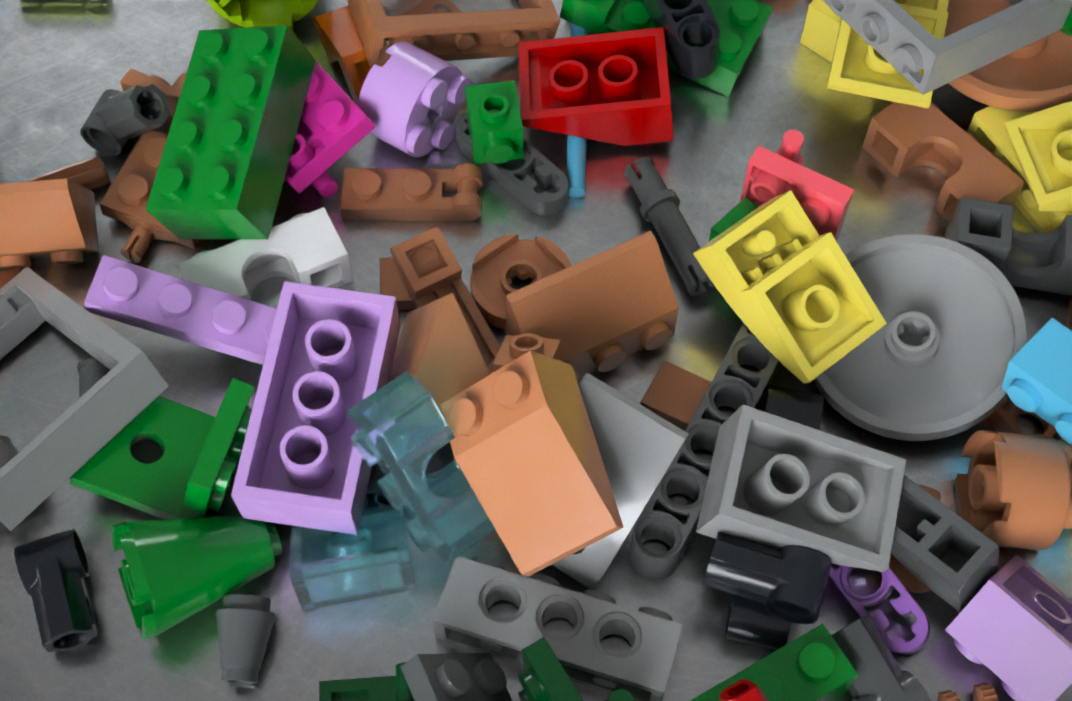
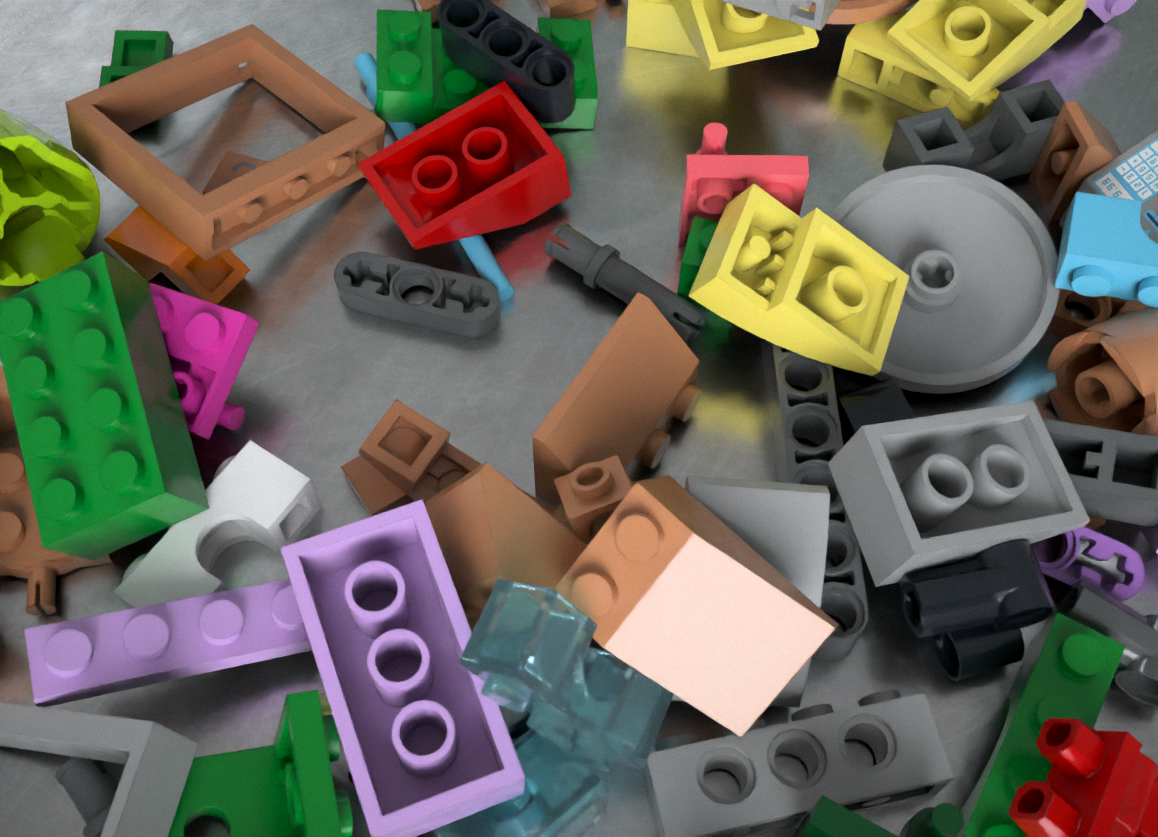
camera: 30 degrees left, 0 degrees up
nougat plate [340,163,483,221] -> none
lavender brick [357,41,472,158] -> none
green brick [465,80,523,164] -> none
nougat plate [470,234,571,333] -> none
nougat tile [640,360,711,431] -> none
nougat arch [862,102,1025,223] -> none

